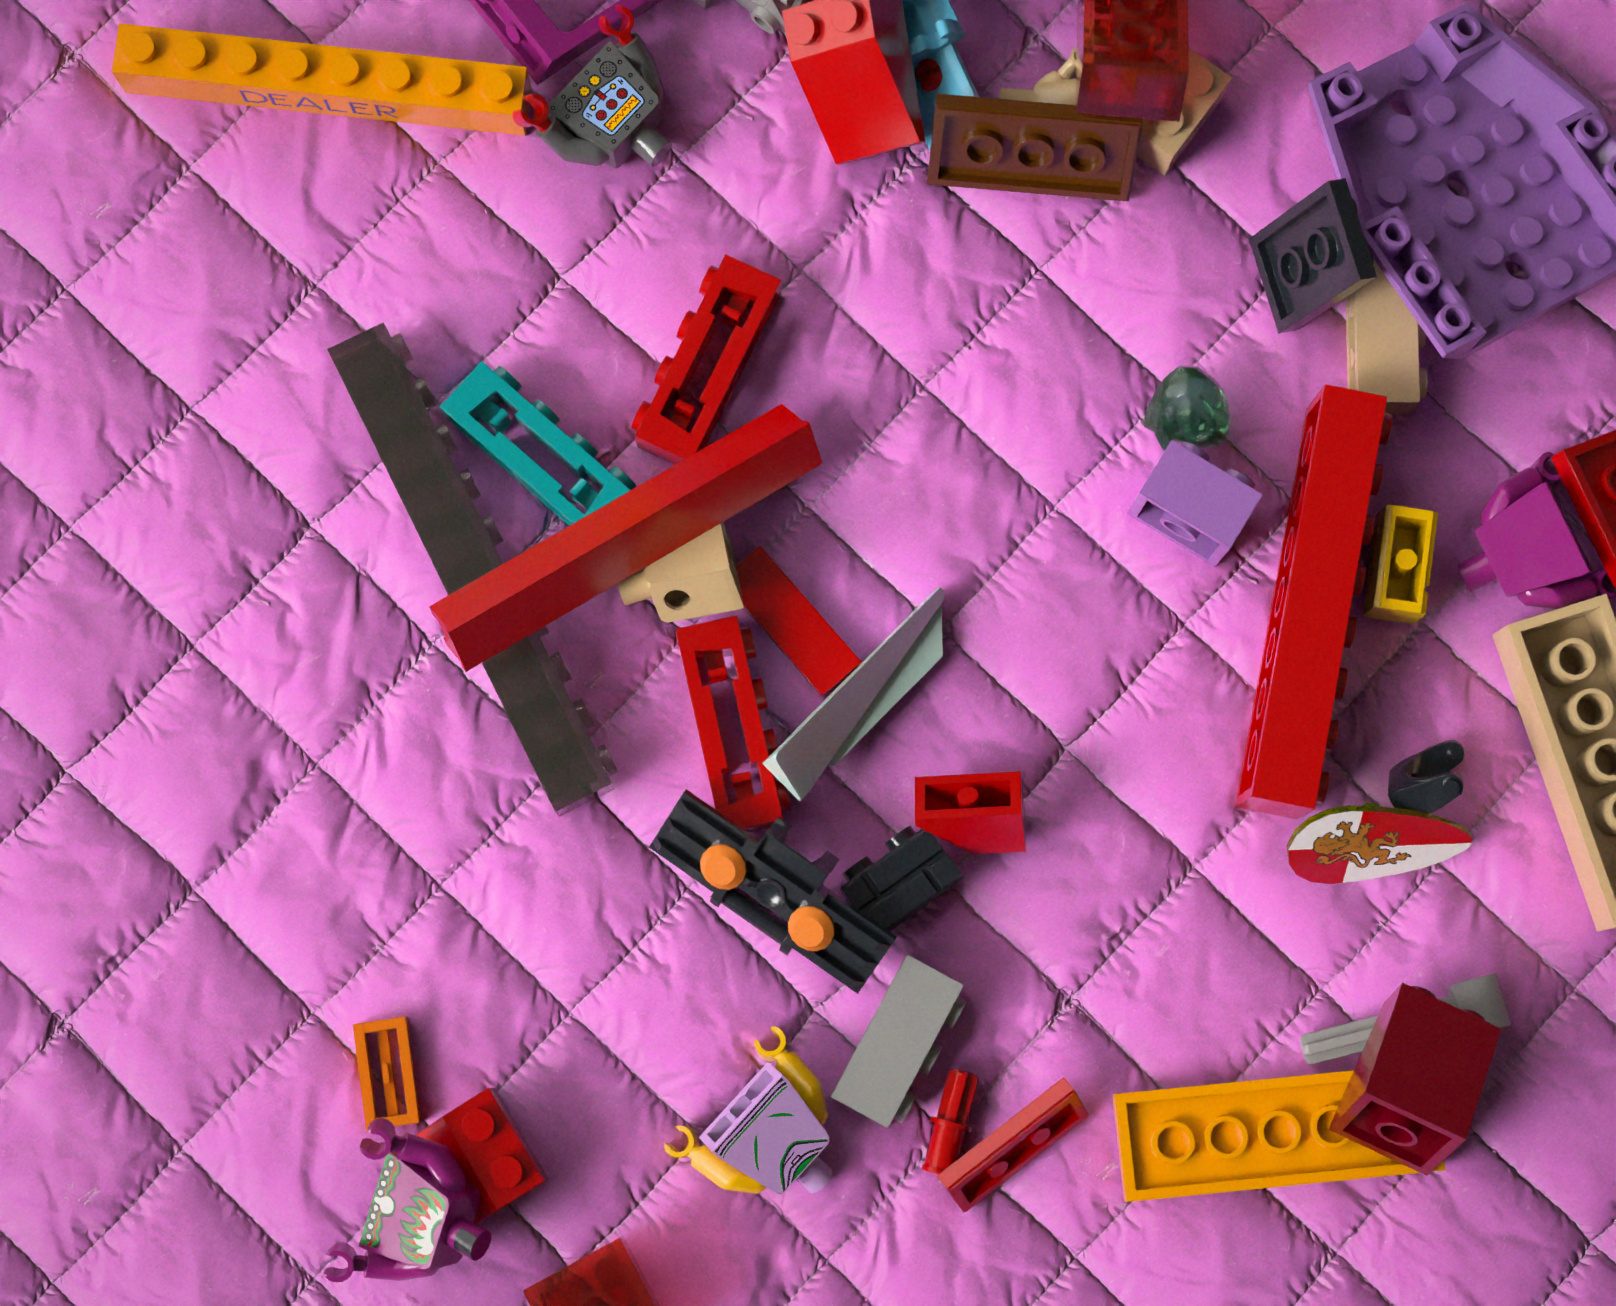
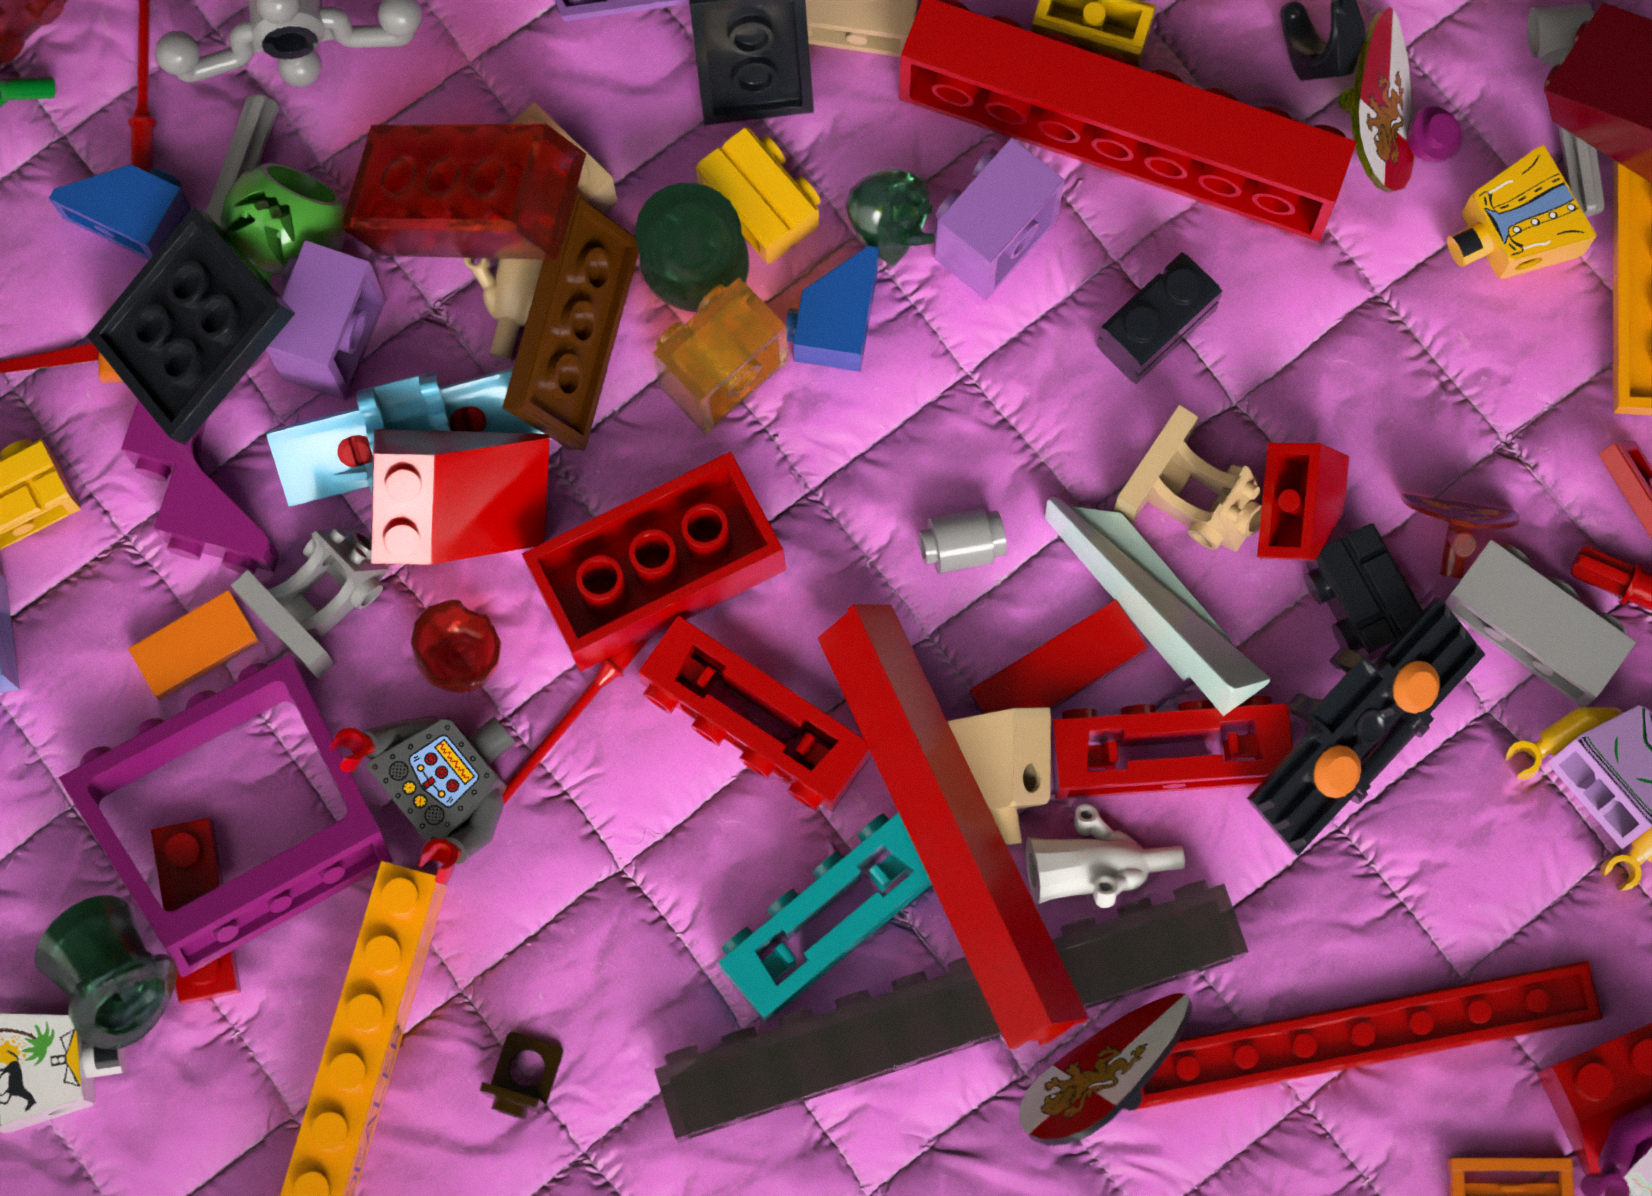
camera: 75 degrees left, 5 degrees down
none -> clear red hair [411,599,502,694]
none -> dark brown bracket [479,1032,564,1120]
none -> red piece [502,637,651,805]
none -> red brick [522,451,787,672]
none -> clear green hat [635,183,750,313]
none -> clear yellow brick [653,277,788,435]
none -> yellow brick [695,127,821,265]
none -> blue slope [784,246,879,372]
none -> light grey brick [918,507,1007,574]
none -> shield [1019,993,1193,1146]
none -> white piece [1025,804,1185,908]
none -> black brick [1096,252,1222,384]
none -> tan tile [1113,405,1263,552]
none -> red tile [1134,960,1603,1111]
none -> shield [1401,493,1520,578]
none -> magenta plate [1407,106,1462,162]
none -> yellow torso [1447,144,1597,279]

